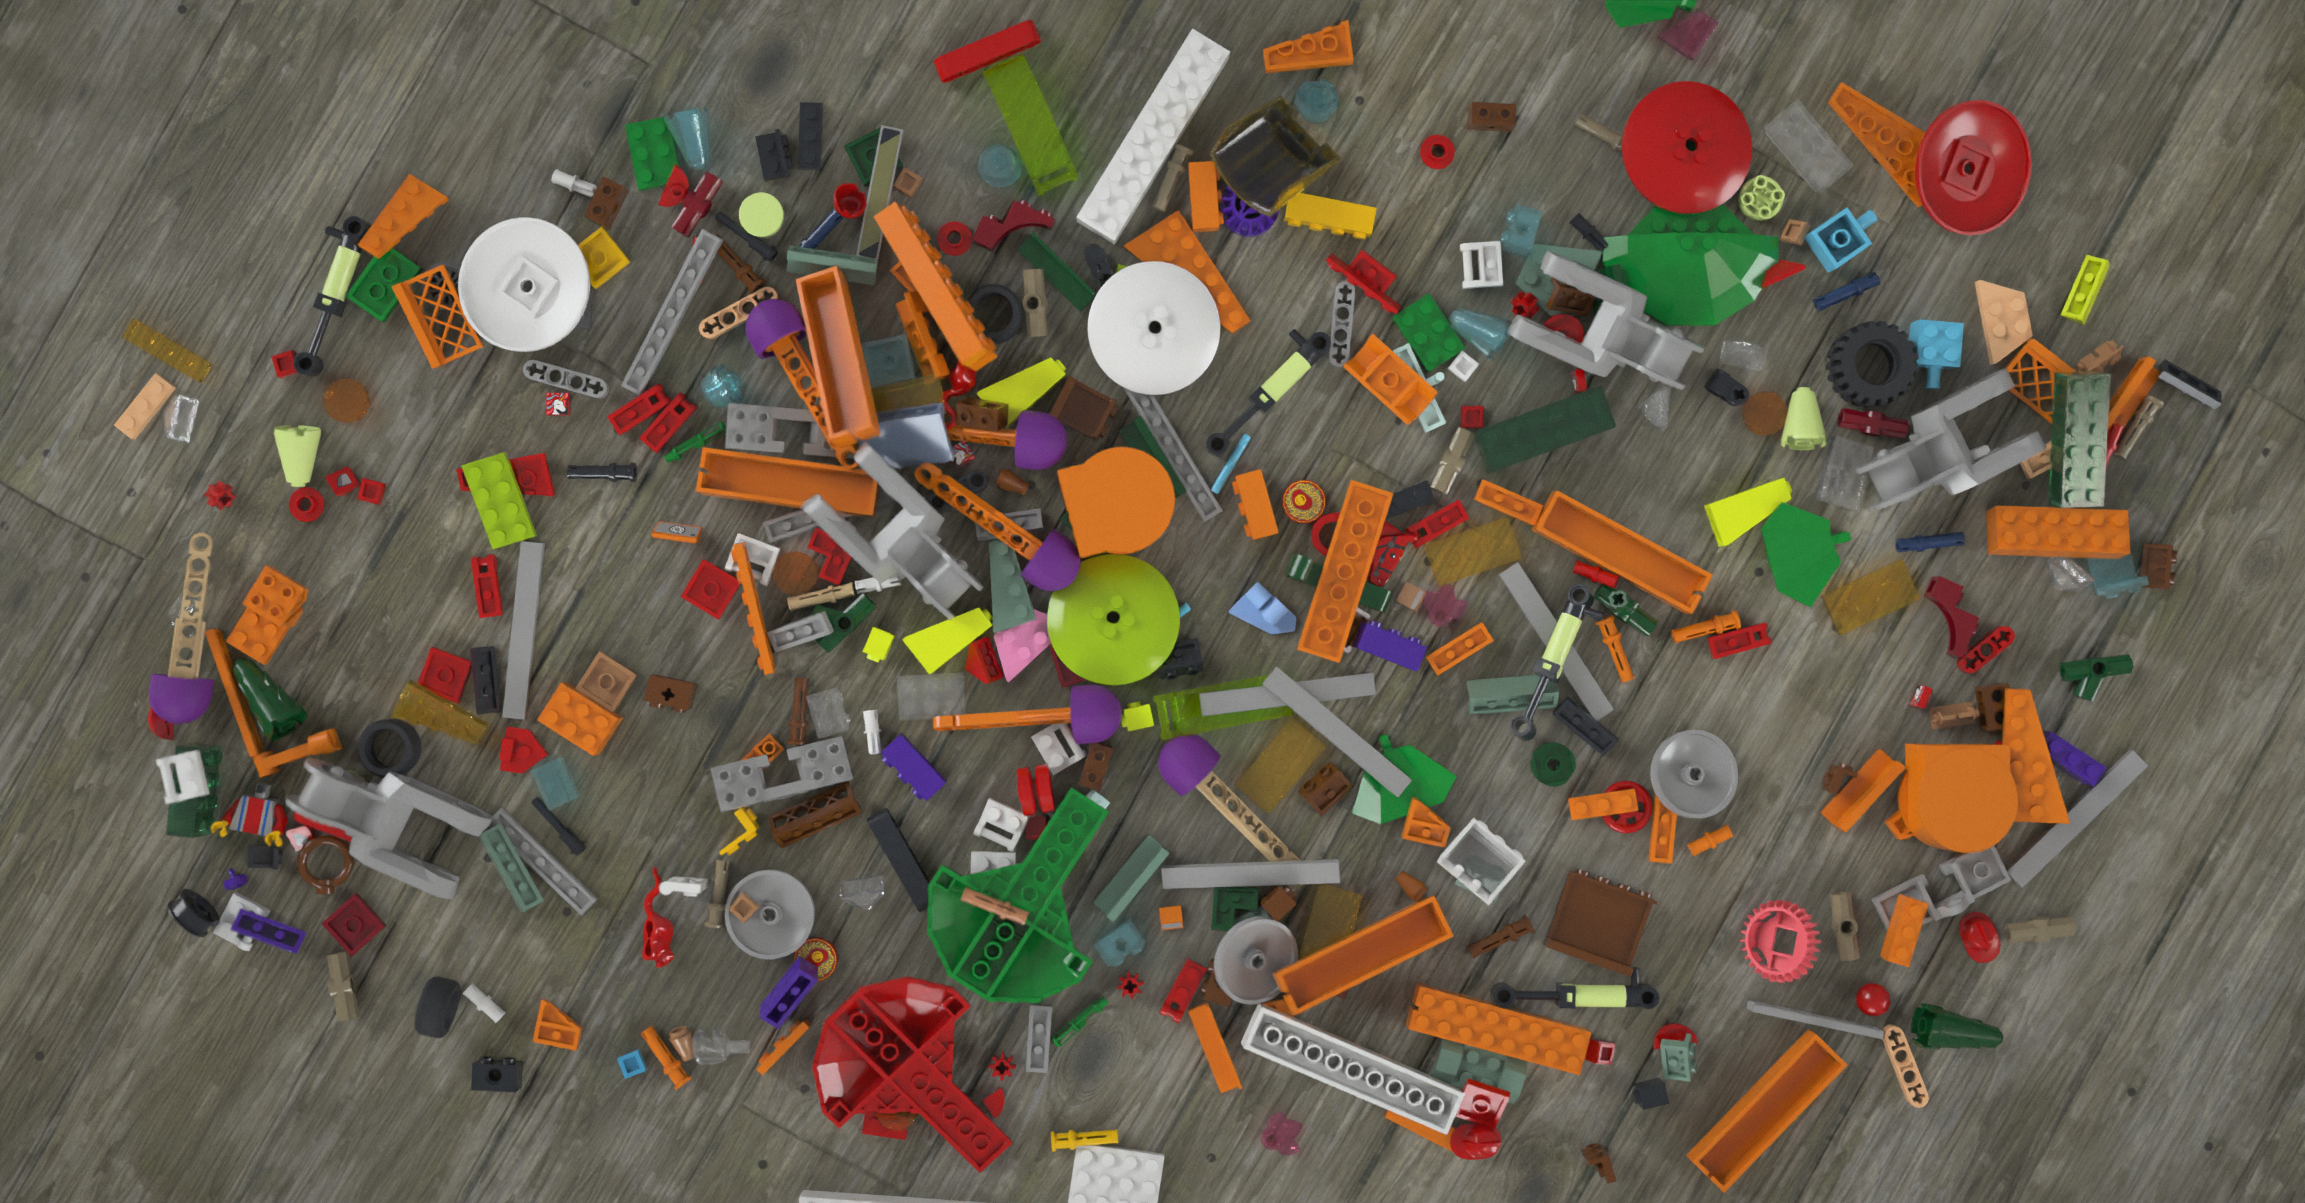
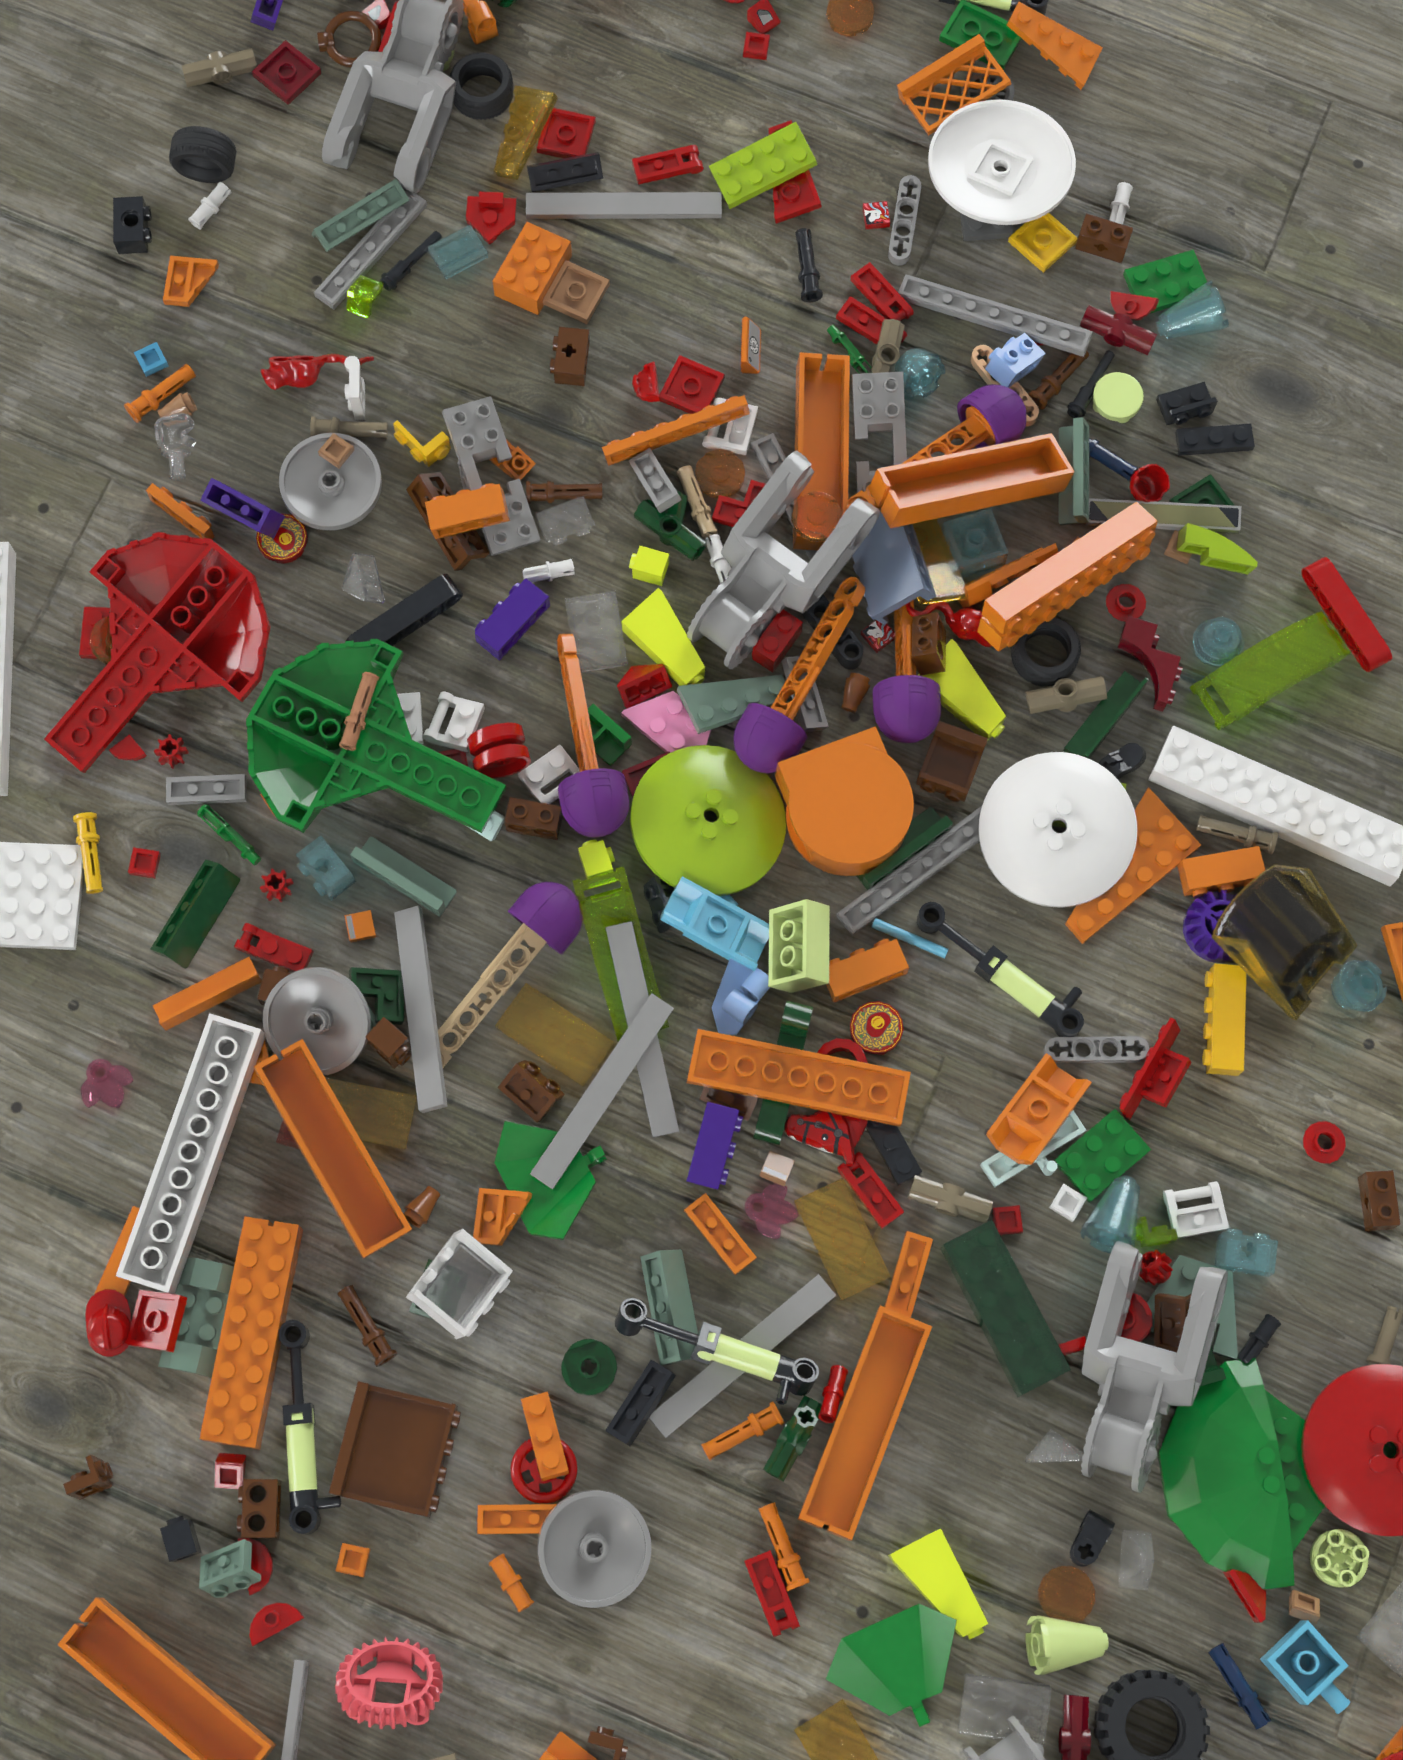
camera: 85 degrees right, 15 degrees down
none -> red tile [128,847,161,879]
none -> dark green panel [150,859,240,969]
none -> reddish brown brick [237,1479,282,1538]
none -> red plate [249,1603,305,1646]
none -> orange tile [336,1543,371,1577]
none -> clear neon green bracket [346,275,383,318]
none -> orange brick [425,483,510,539]
none -> green panel [588,703,632,766]
none -> red plate [632,362,660,402]
none -> medium azure piece [660,876,769,971]
none -> red brick [752,609,803,672]
none -> yellowish green brick [768,899,830,993]
none -> clear orange tile [791,491,843,542]
none -> dark tan piece [871,319,905,373]
none -> light blue brick [985,333,1046,388]
none -> clear neon green bracket [1133,1216,1178,1247]
none -> lime slope [1177,523,1258,575]

